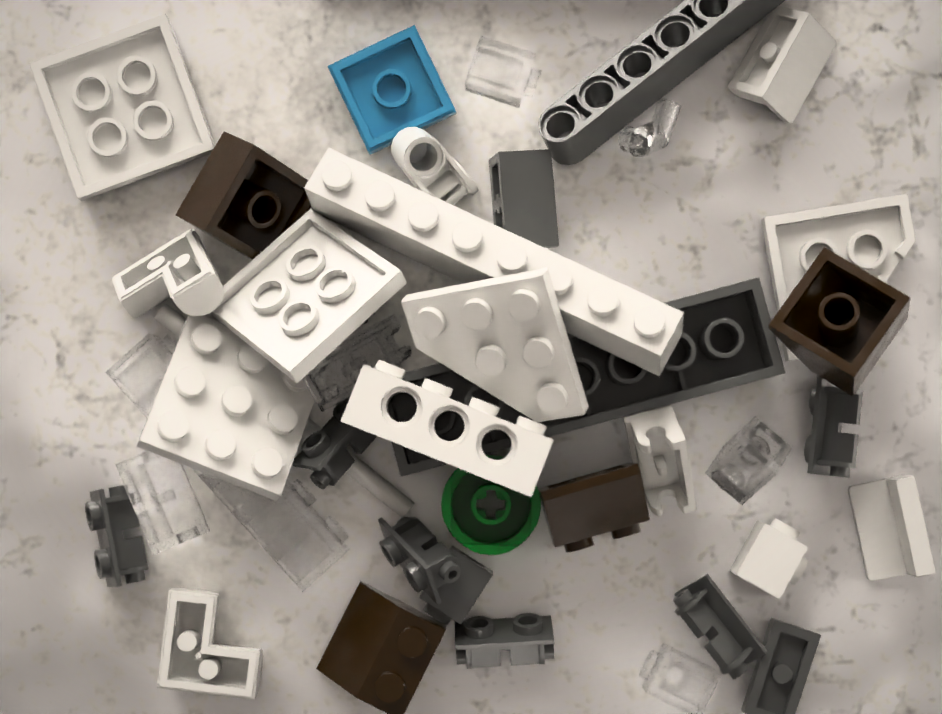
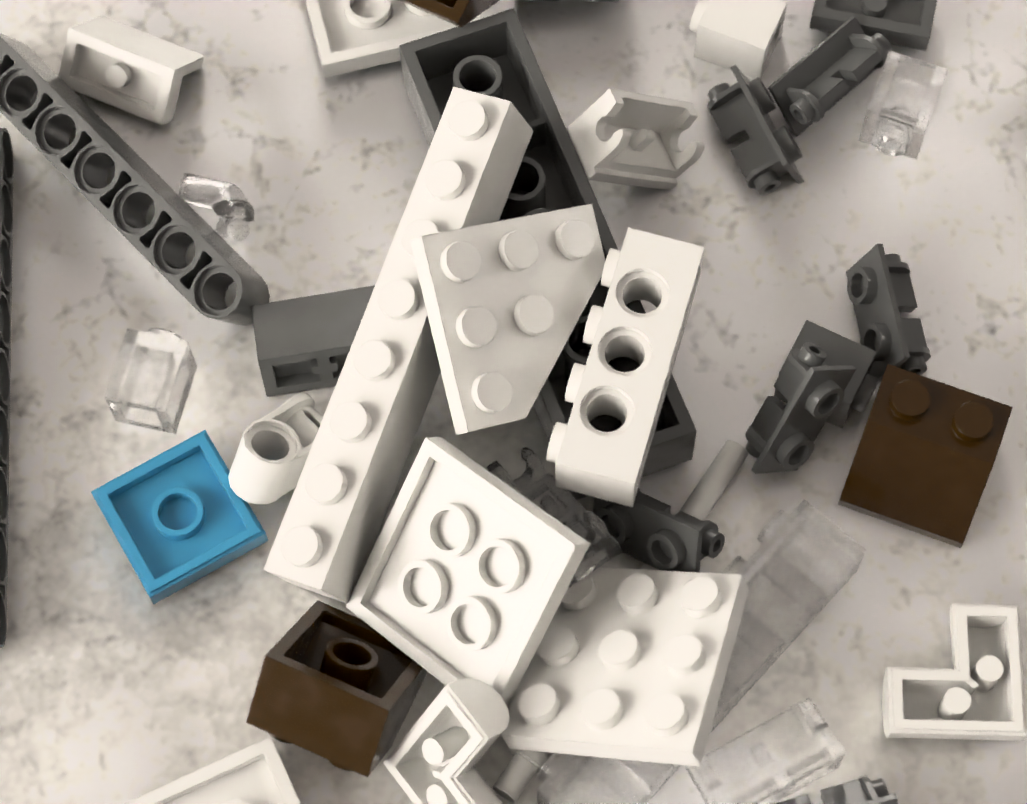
camera: 95 degrees left, 20 degrees down
green brick [441,454,541,555] -> none
dark brown slope [538,462,650,553] -> none
clear brick [705,416,792,505] -> none
none -> dark grey hinge [707,65,804,195]

